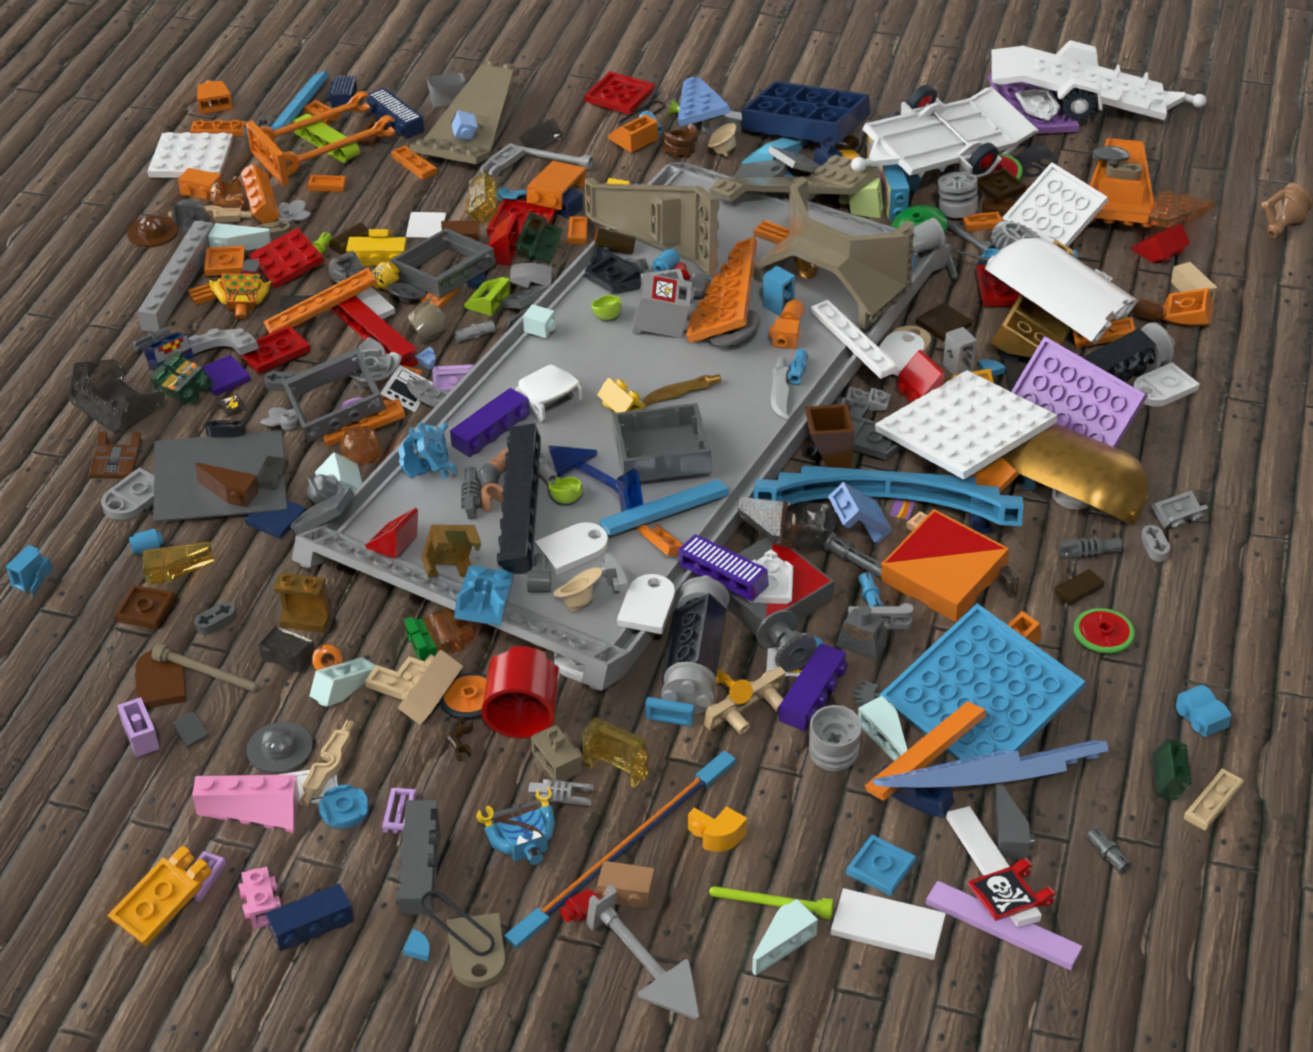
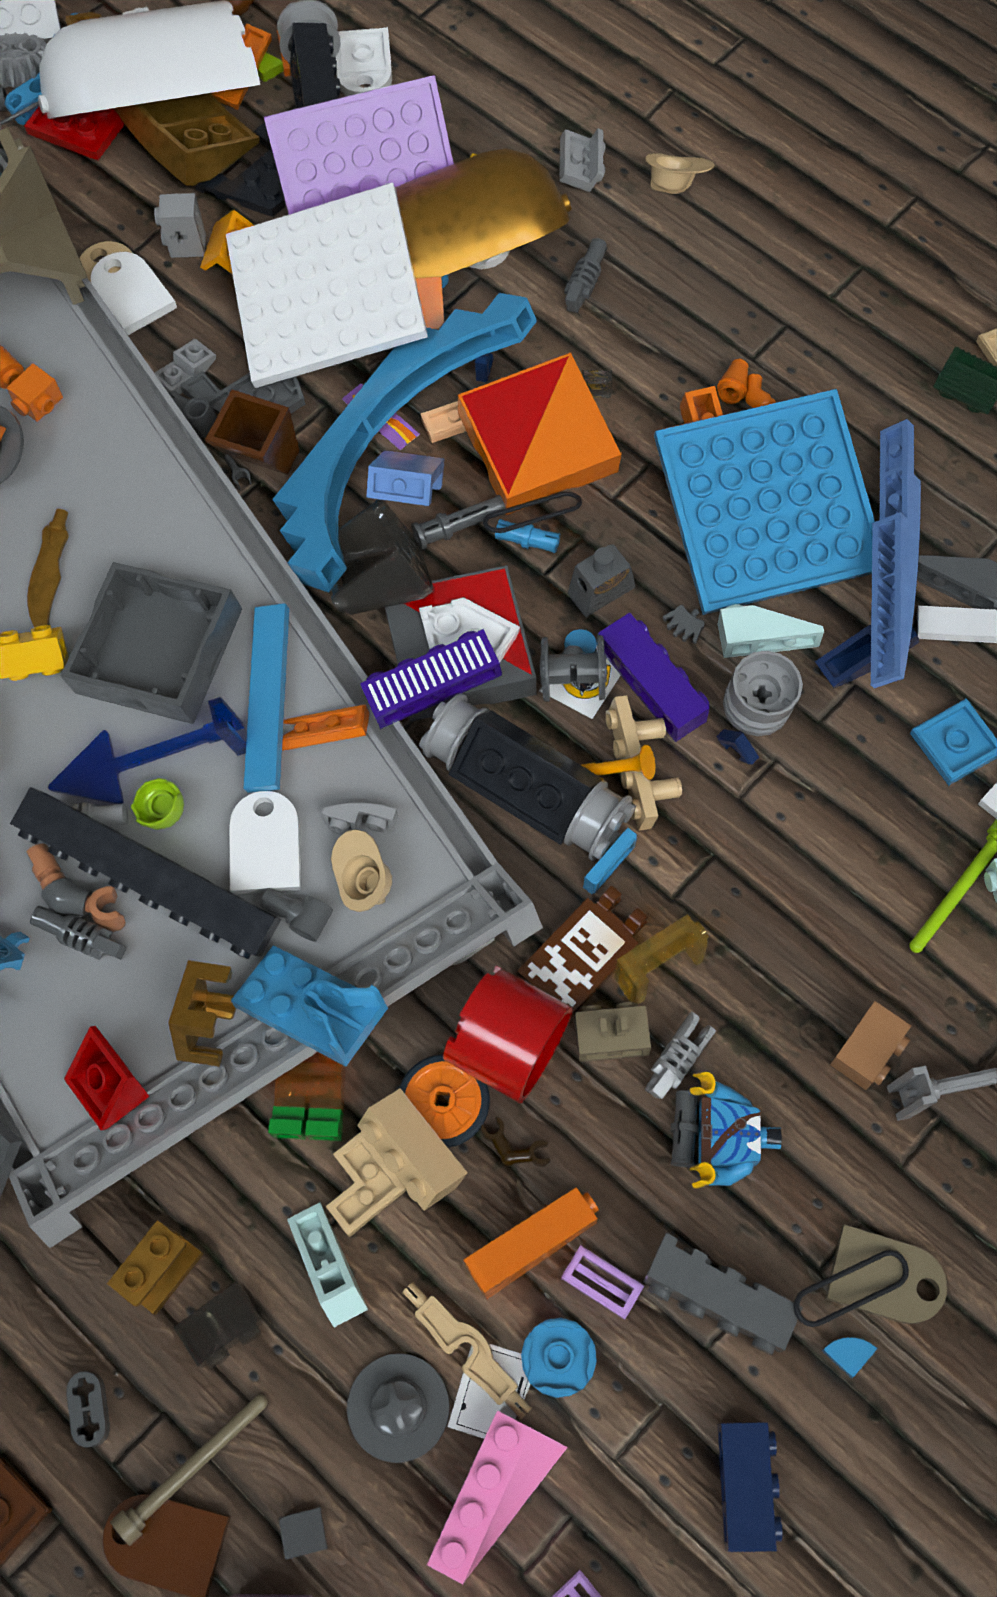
camera: 60 degrees left, 25 degrees up
bright pink brick [238,867,281,929] -> none
orange head [312,644,343,670] -> none
piece [504,750,736,949] -> none
red arm [560,889,599,922] -> none
white tile [617,574,675,634] -> none
light orange brick [688,806,747,852] -> none
light grey sword [771,357,790,420] -> none
dark azure pin [788,349,809,385] -> none
white tile [811,300,898,379] -> none
light grey plate [848,603,913,629] -> none
orange tile [865,701,987,801] -> none
red slope [897,350,945,403] -> none
dark brown tile [916,302,972,342] -> none
dark azure tile [978,359,1006,376] -> none
dark brown tile [1054,569,1105,606] -> none
red wheel [1073,608,1135,654] -> none
light grey beam [1141,525,1170,562] -> none
dark azure brick [1176,685,1232,737] -> none
none -> orange slope [463,1187,599,1299]
none -> black piece [483,491,582,533]
none -> reddish brown tile [517,885,648,1017]
none -> tan piece [645,154,715,194]
none -> dark blue tile [716,729,759,765]
none -> orange cone [717,359,749,404]
none -> orange arm [745,374,776,408]

